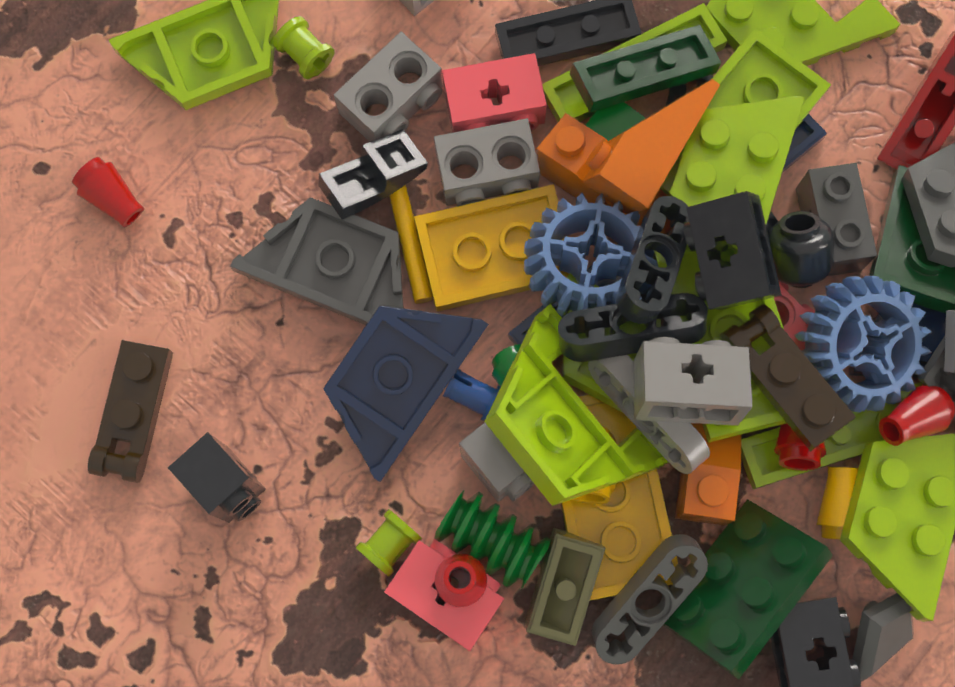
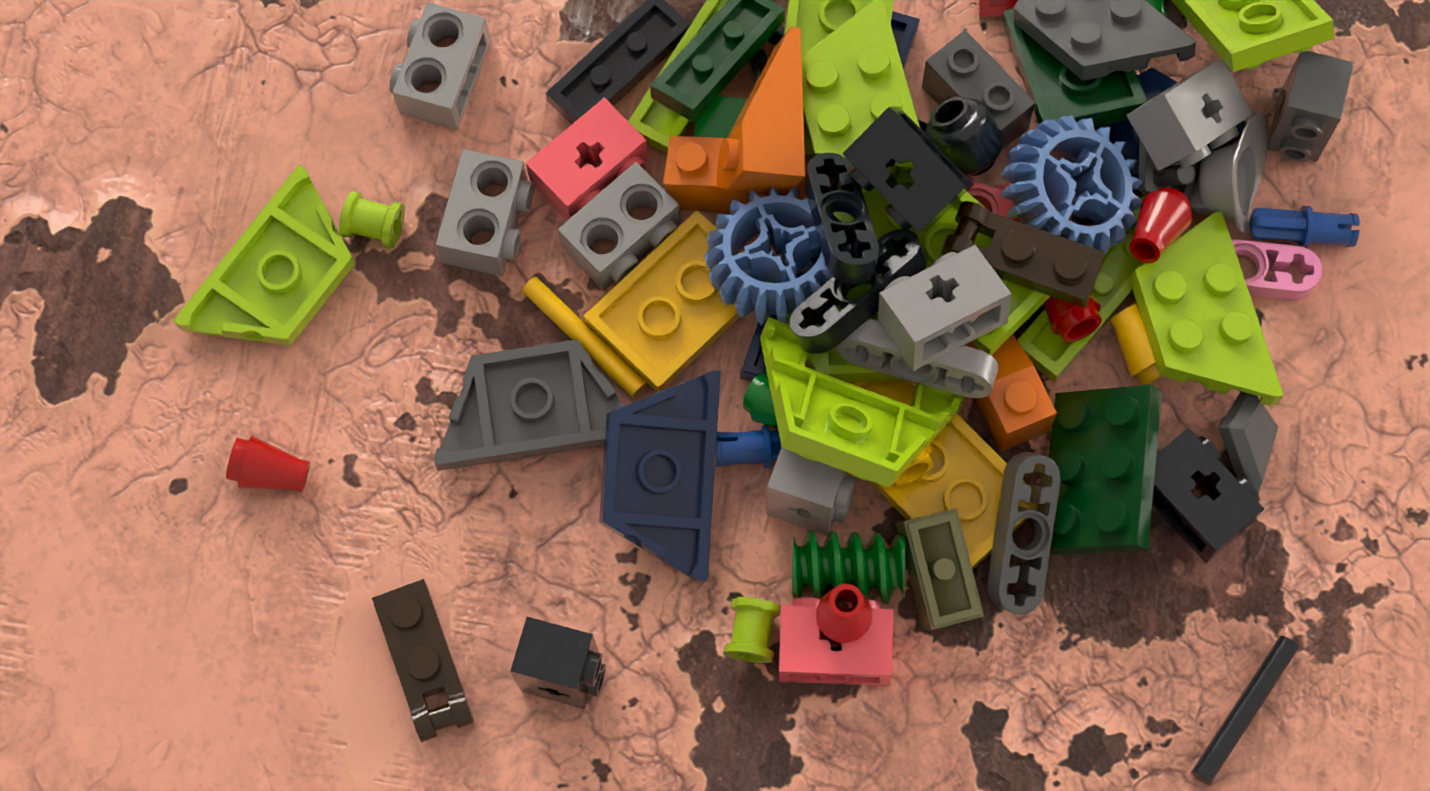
camera: 30 degrees left, 5 degrees down
black slope [318,129,428,220] -> none

